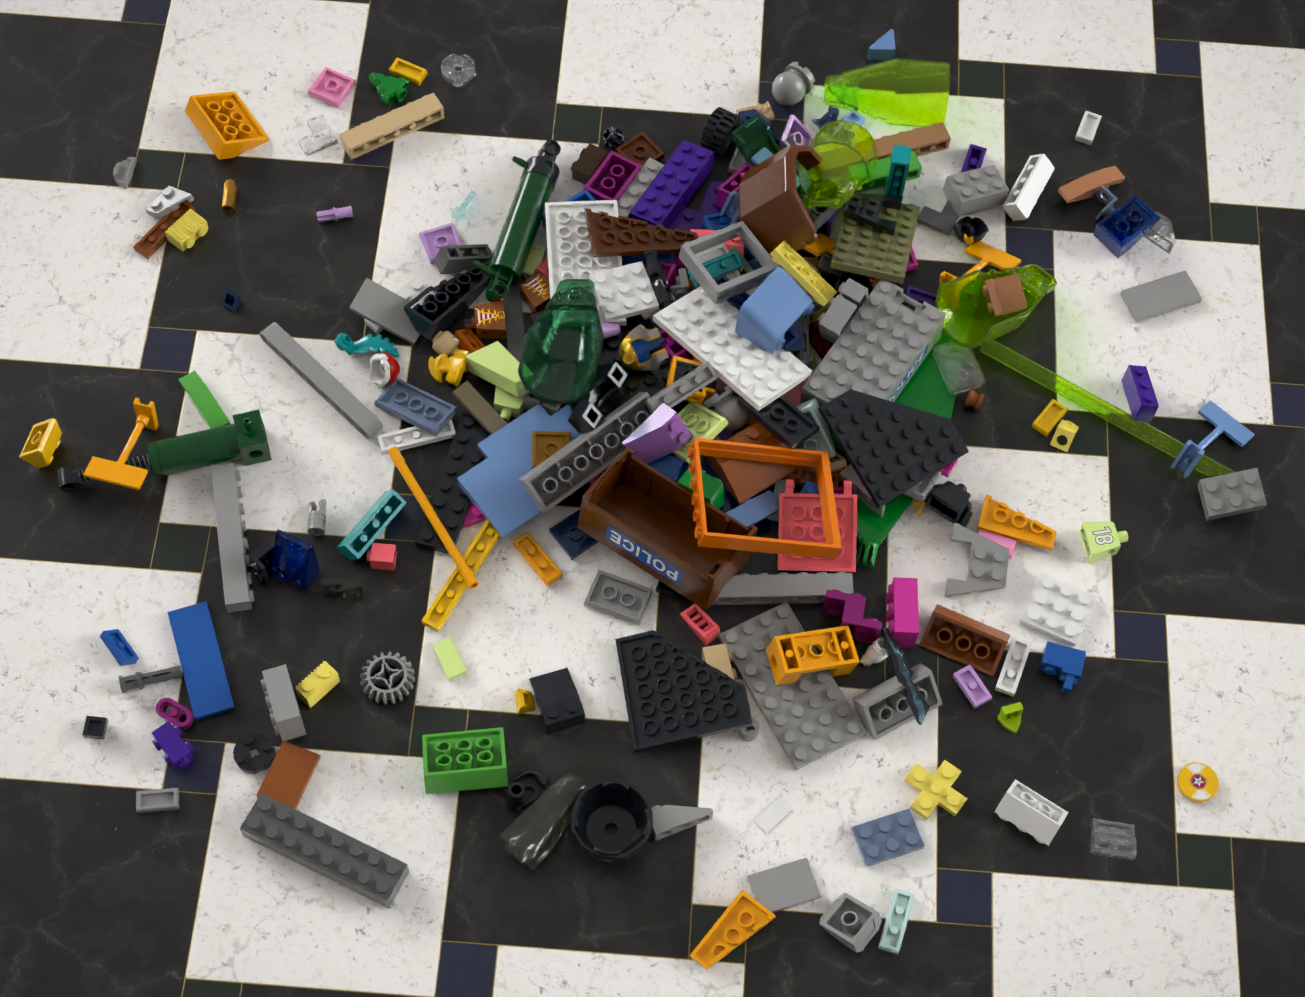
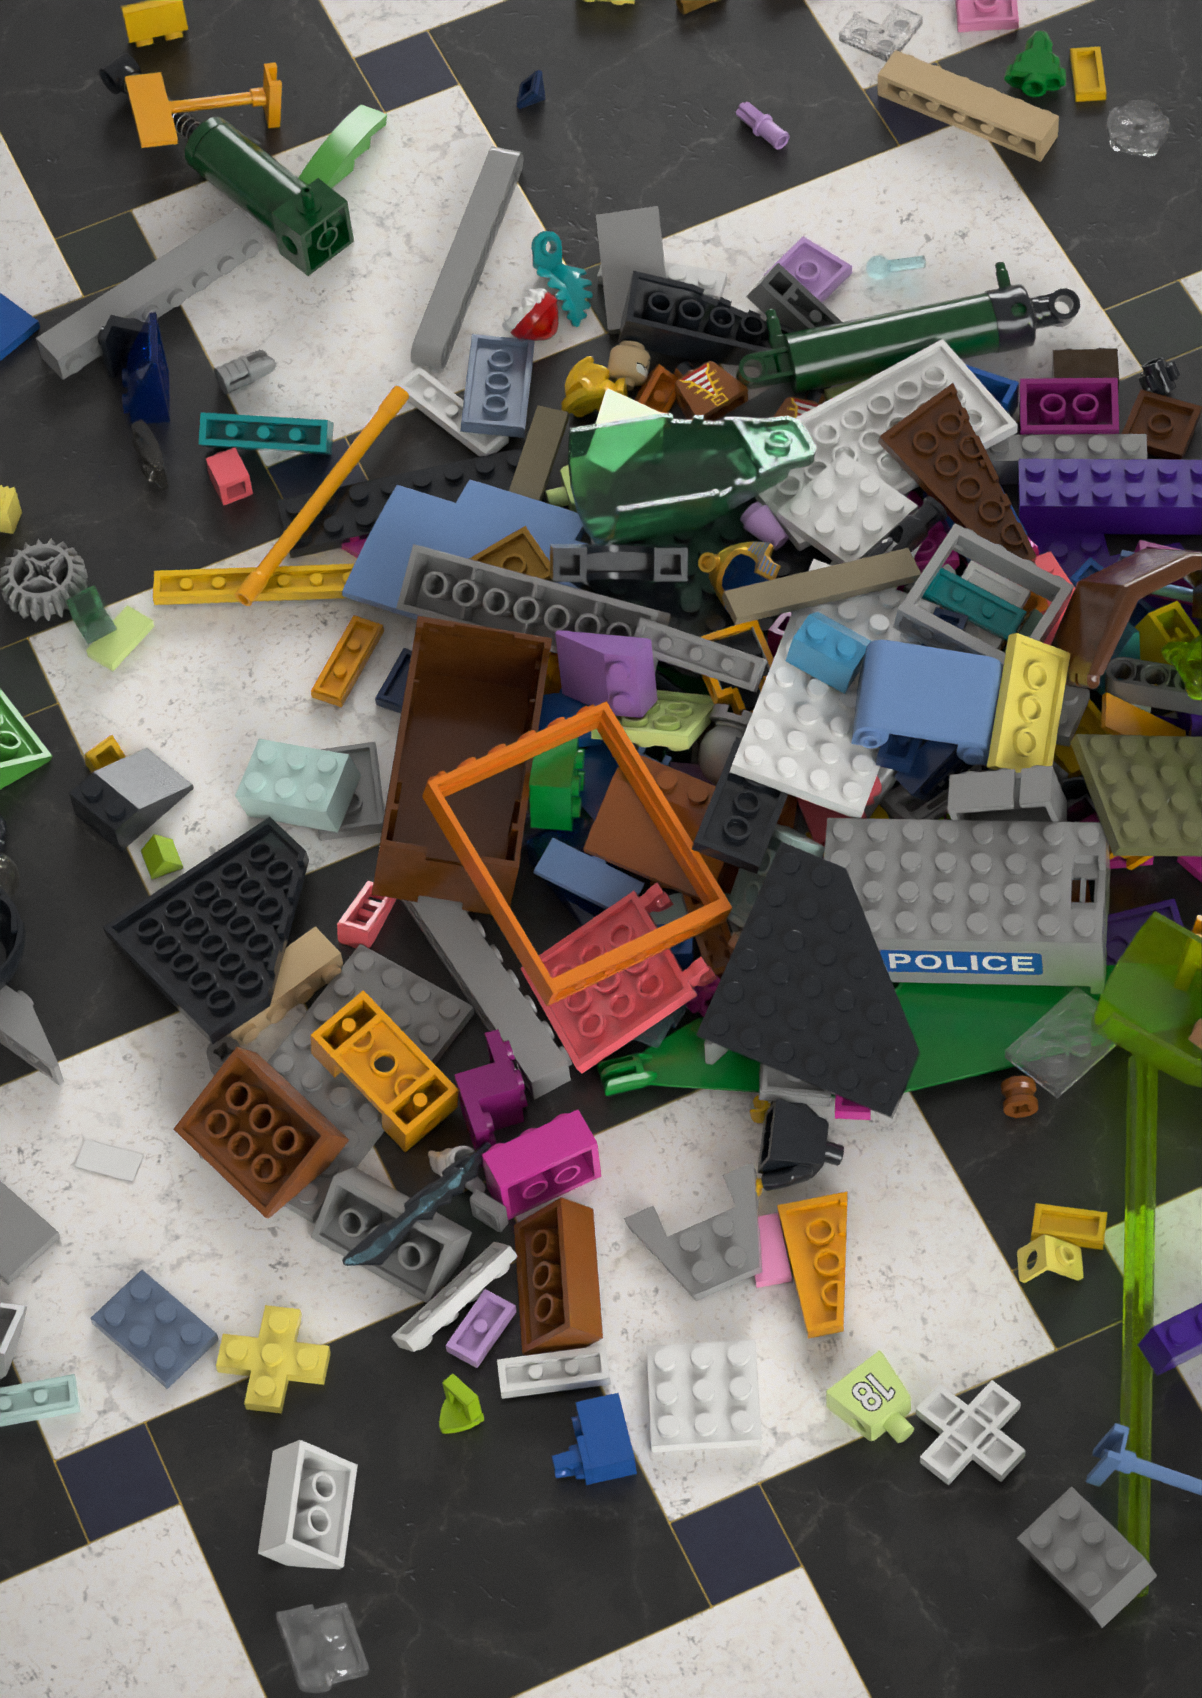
camera: 70 degrees right, 5 degrees down
none -> clear green brick [66,585,117,645]
none -> lime slope [141,834,183,880]
none -> dark orange slope [173,1047,349,1219]
none -> light aqua brick [235,739,361,833]
none -> white plate [391,1242,518,1352]
none -> light grey tile [470,1189,508,1232]
none -> dark tan tile [722,548,921,625]
none -> dark azure slope [785,611,872,694]
none -> white plate [916,1380,1025,1485]

